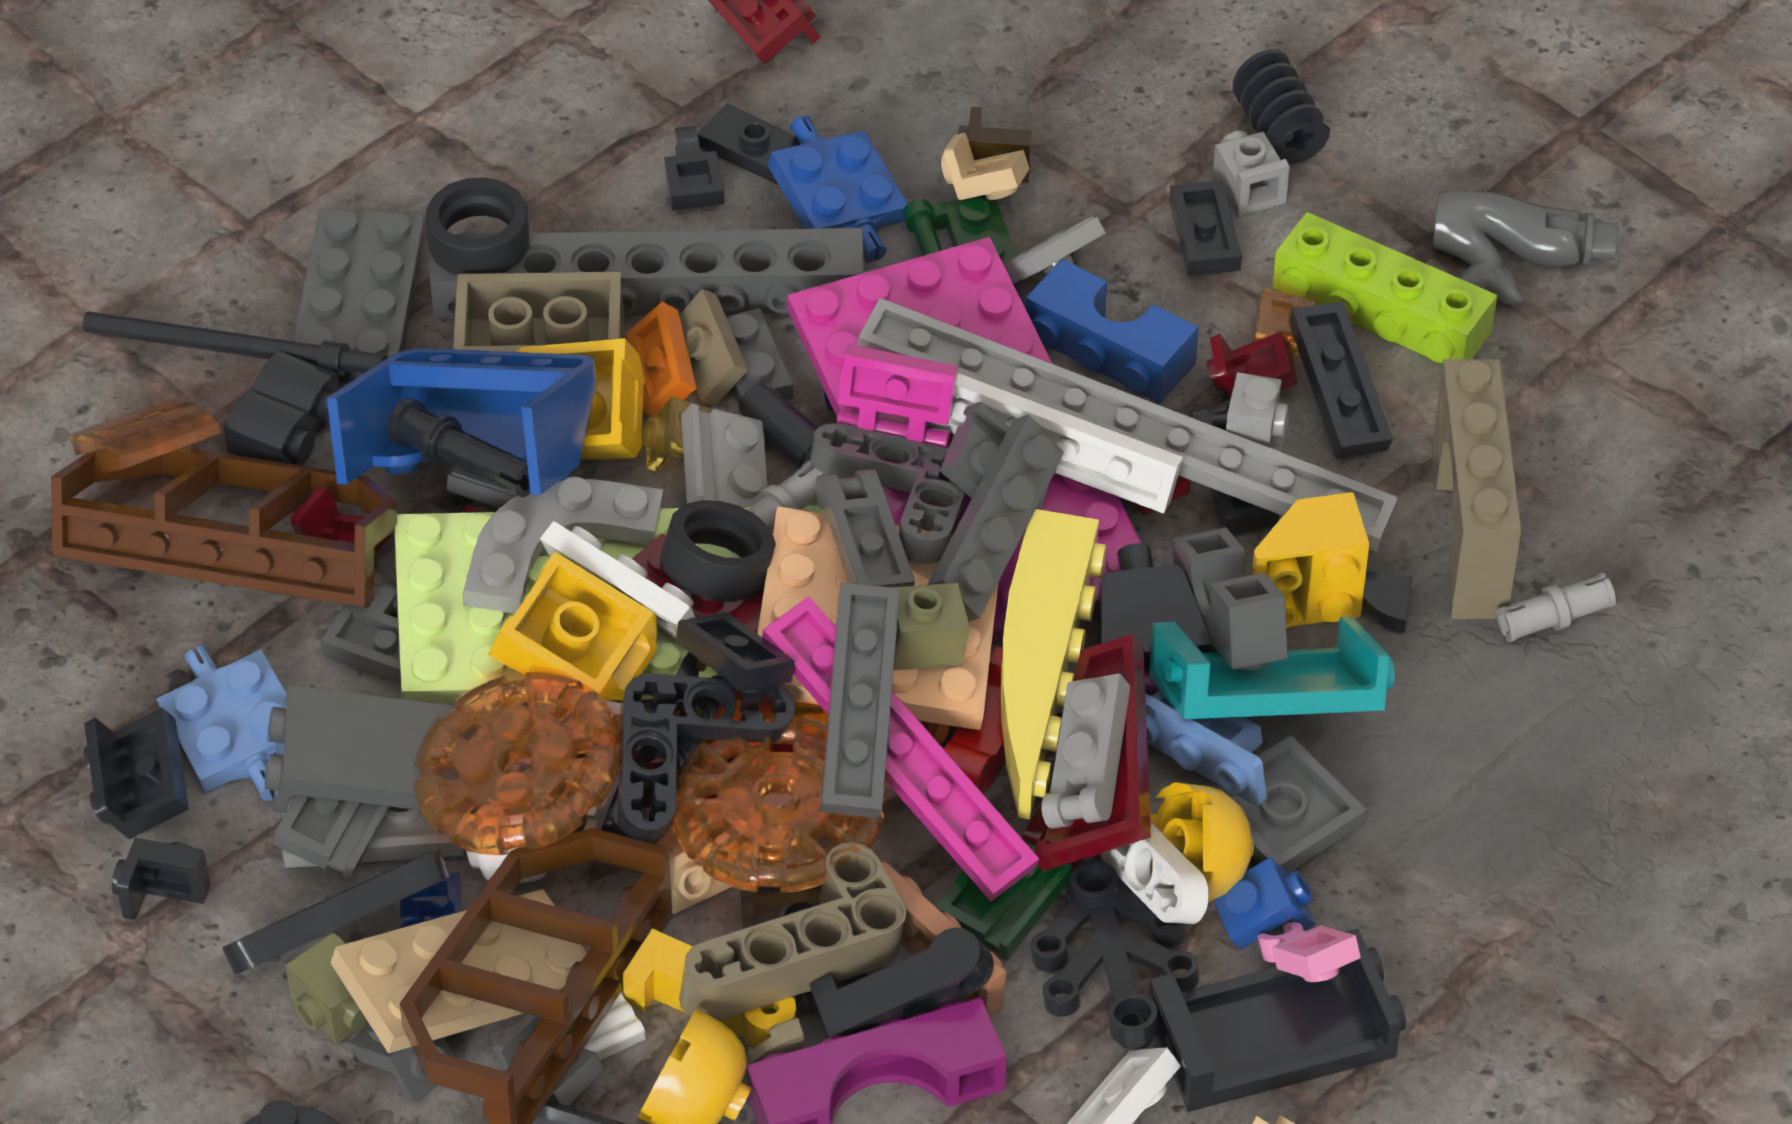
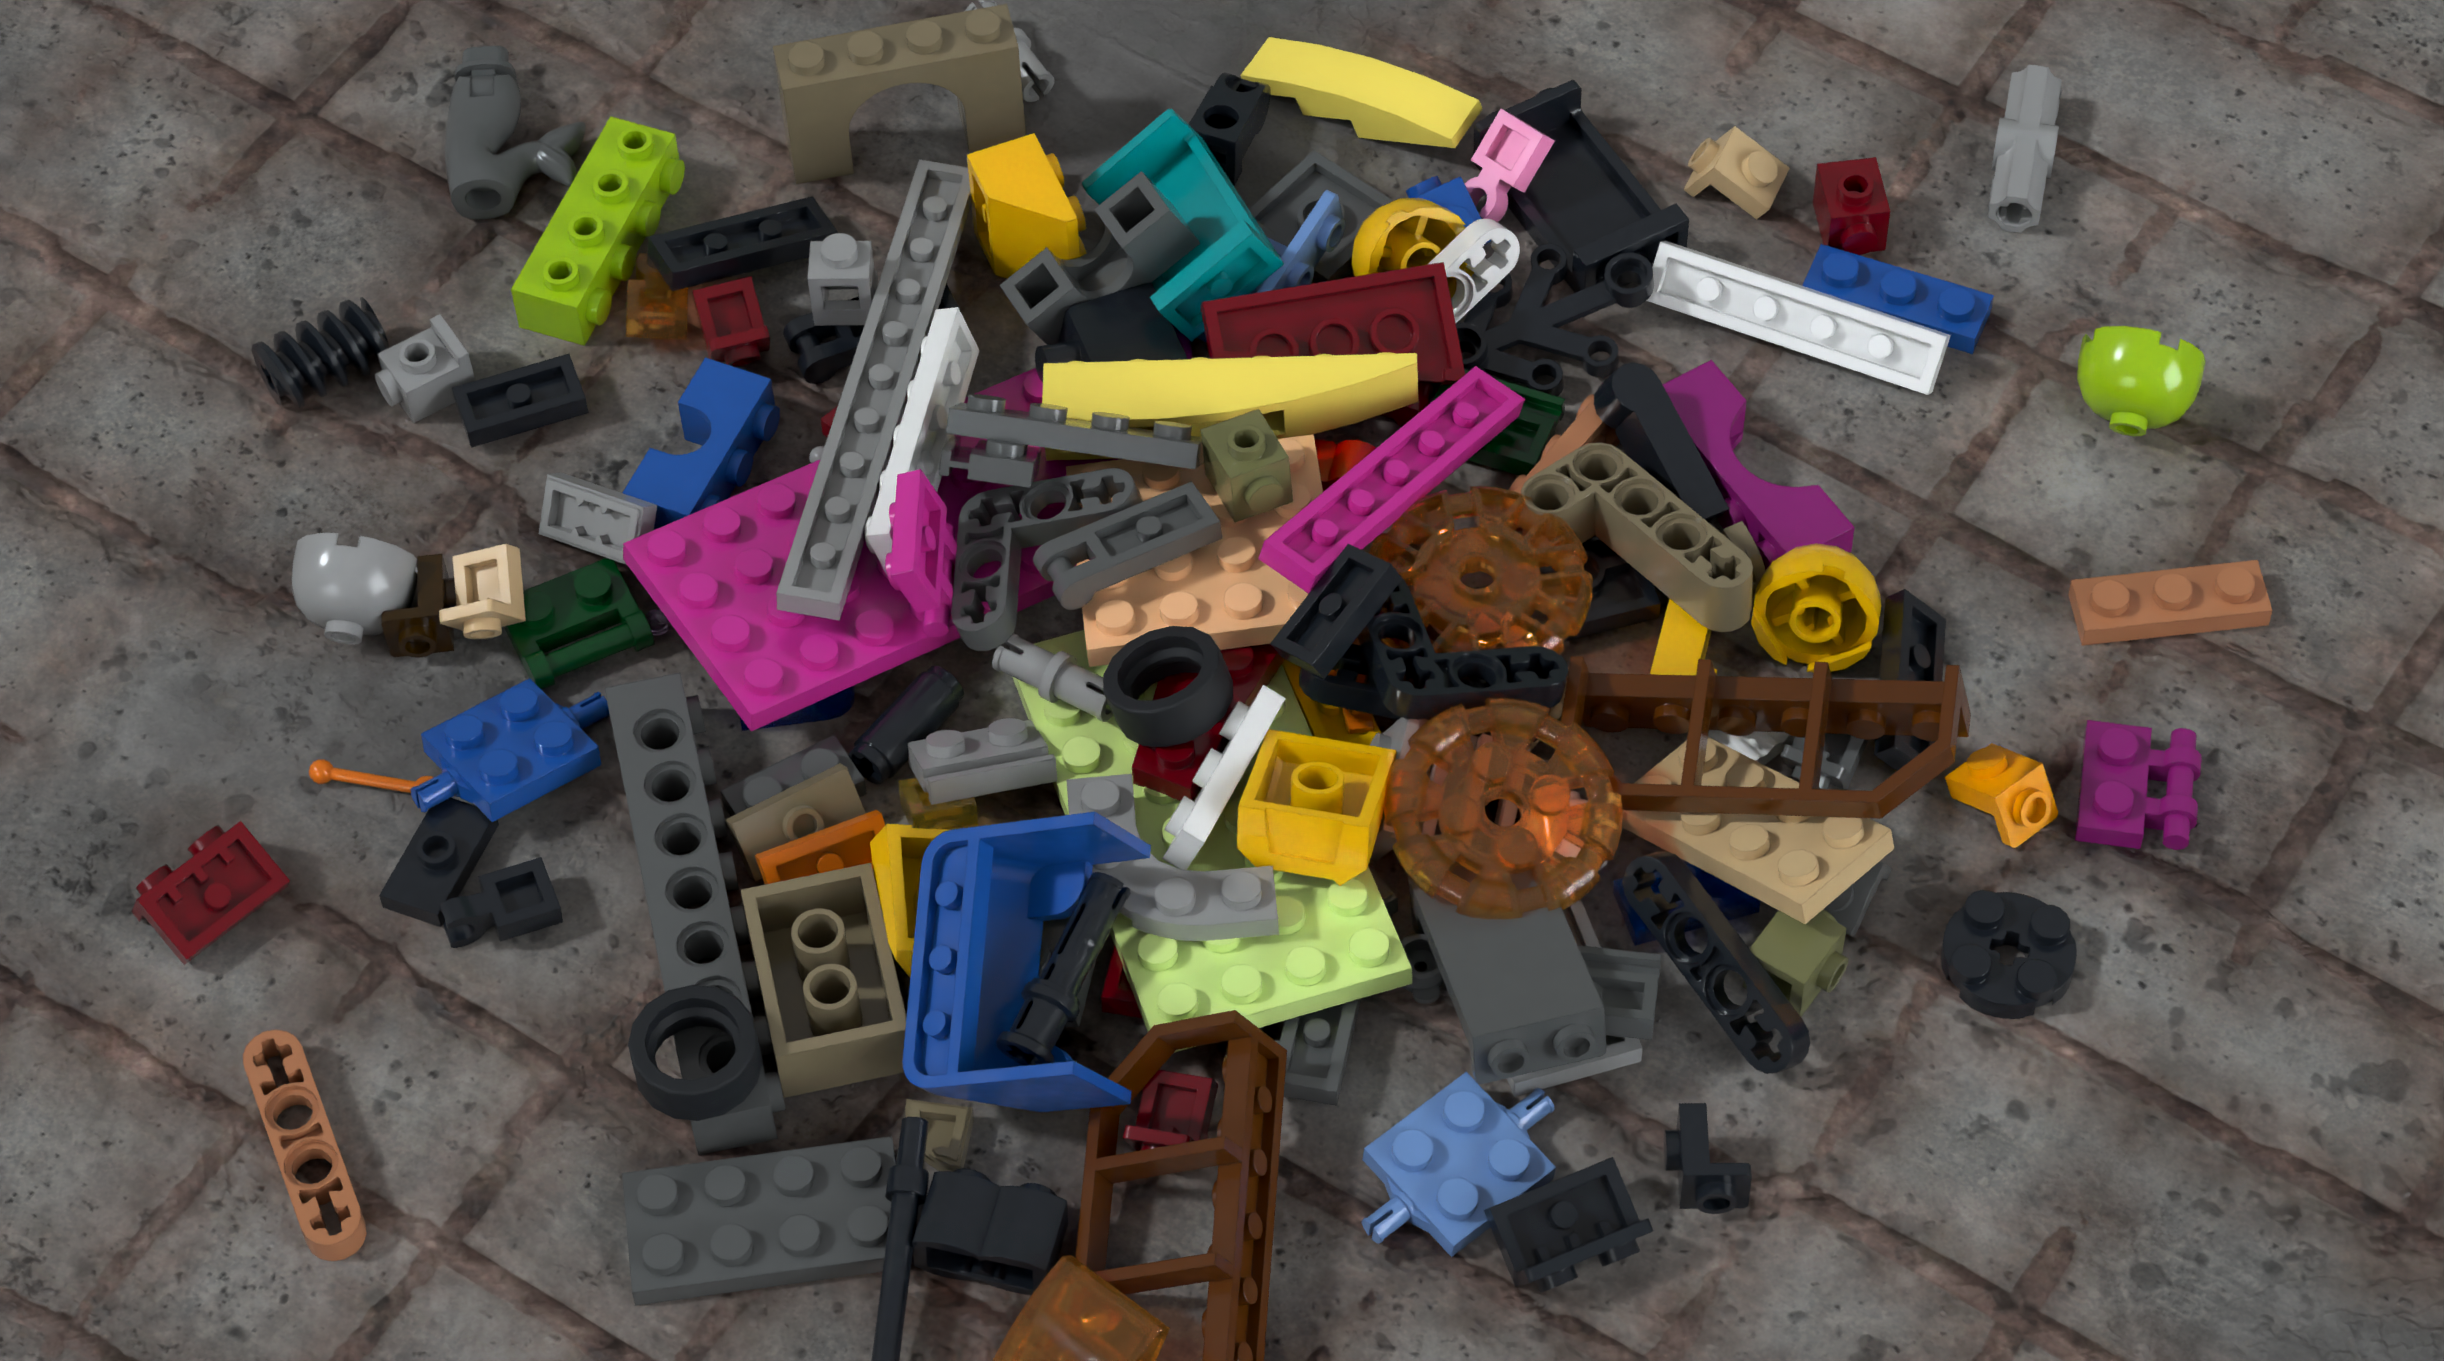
camera: 100 degrees left, 5 degrees up
dark grey plate [820,582,900,818] -> none
light grey plate [1042,673,1131,829] -> none
none -> nougat beam [243,1030,367,1261]
none -> light grey cylinder [291,532,417,644]
none -> orange hinge [309,759,434,793]
none -> black leg [1189,72,1271,186]
none -> light yellow slope [1240,37,1483,148]

